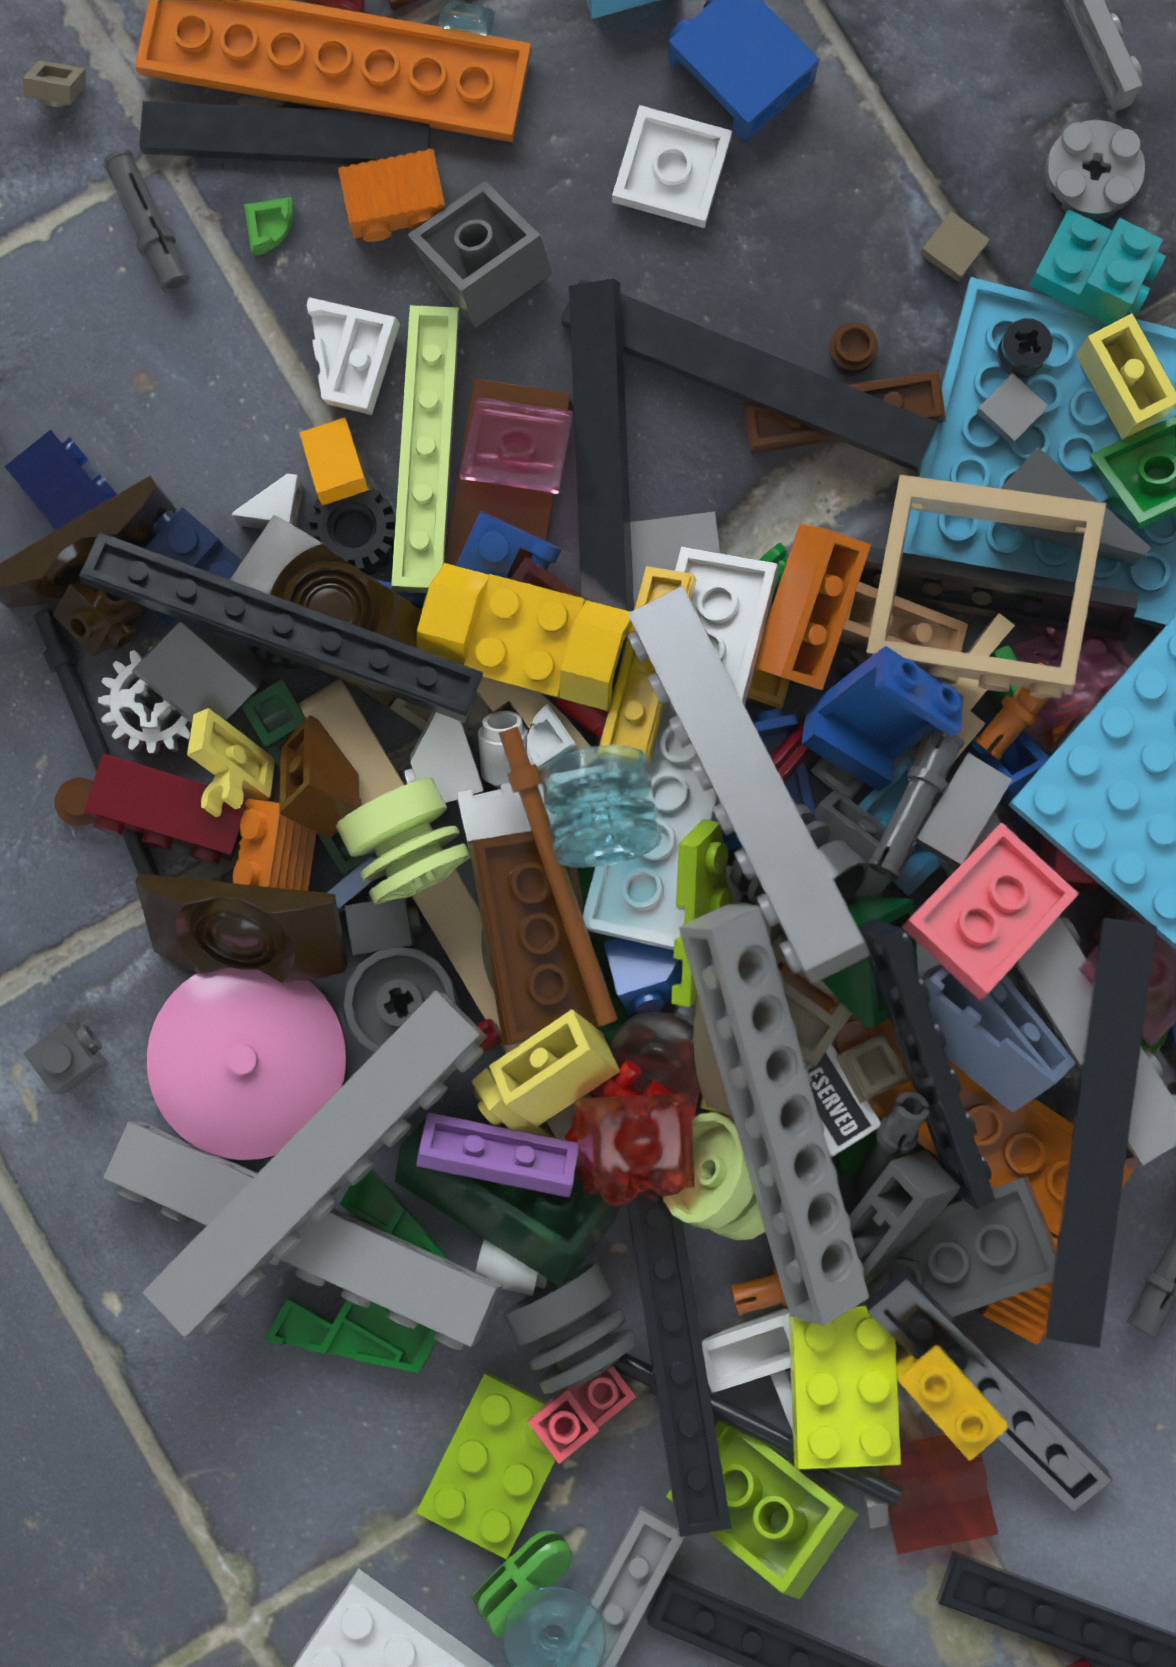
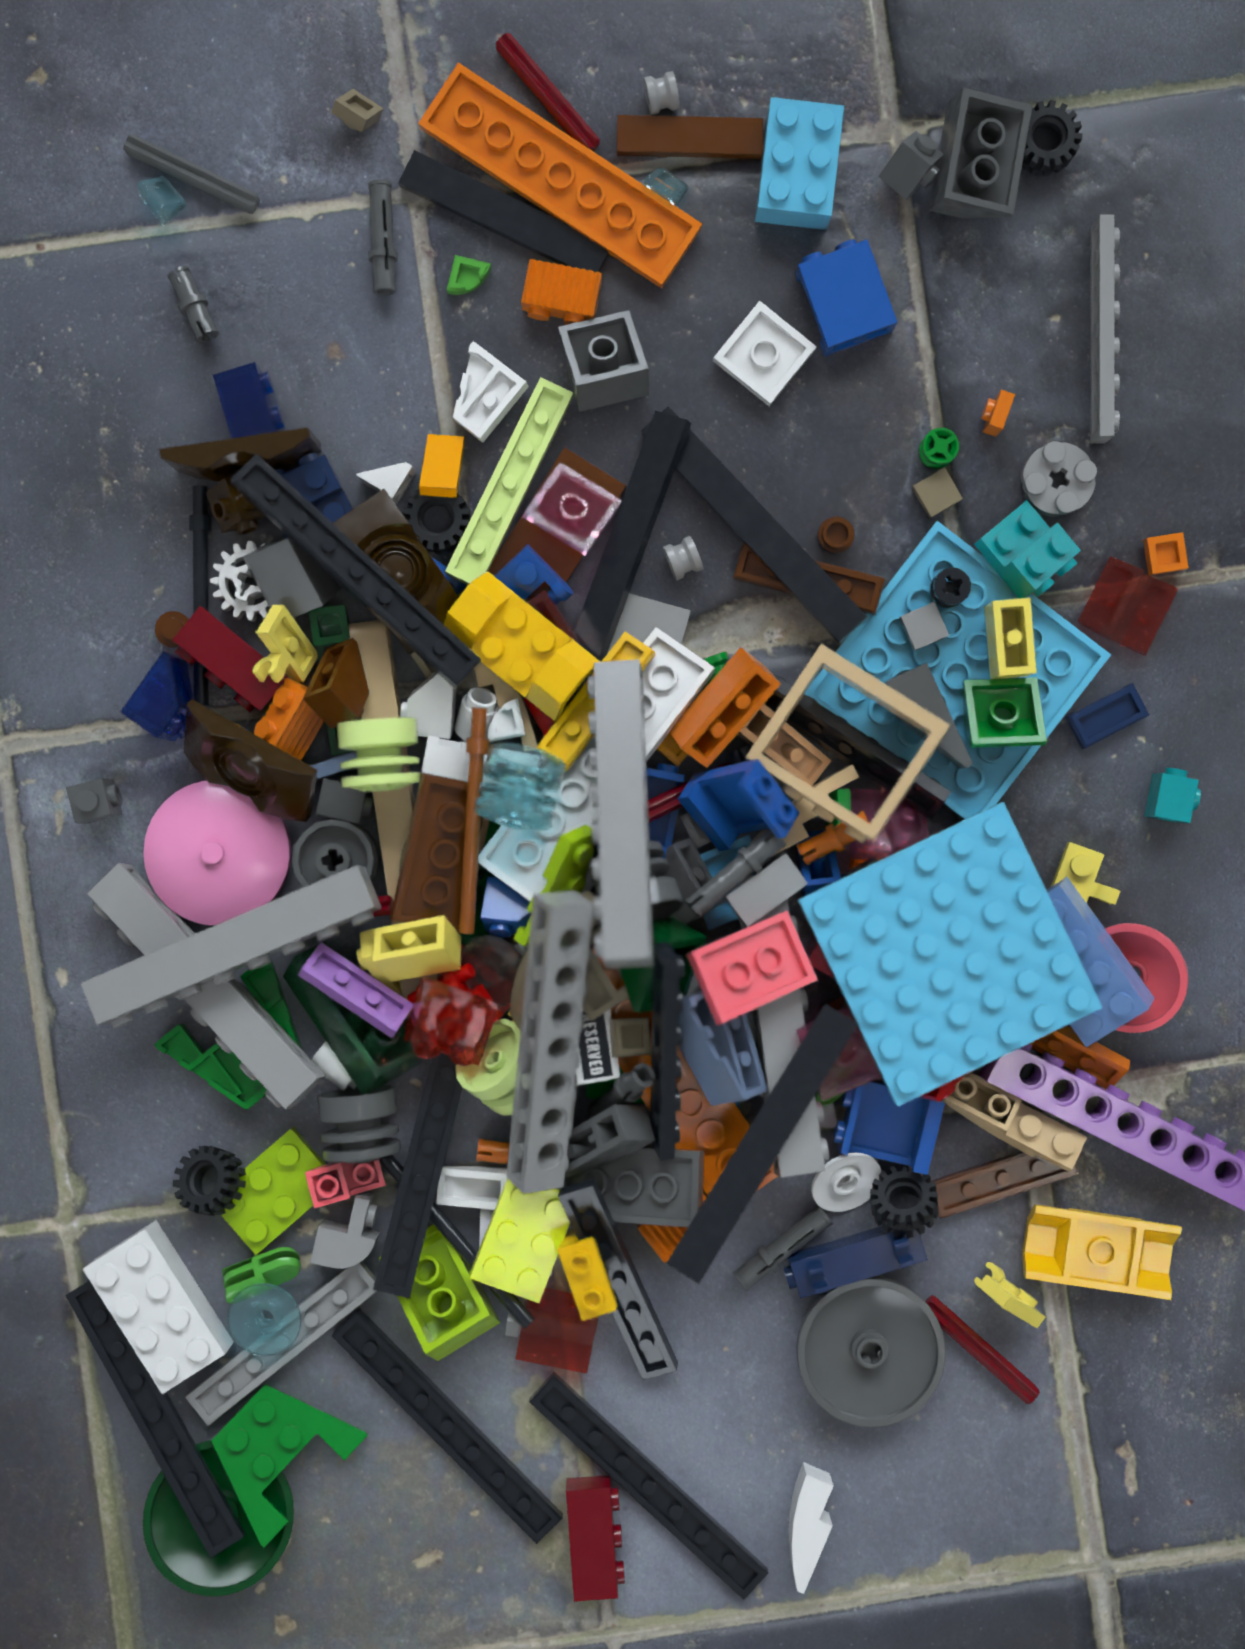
camera: 15 degrees right, 5 degrees up
none -> clear blue slope [120,651,194,742]
none -> black tyre [173,1145,246,1216]
none -> light grey brick [310,1192,380,1269]
none -> light grey wheel [663,536,704,581]
none -> green wheel [918,428,959,469]
none -> orange plate [981,389,1015,437]

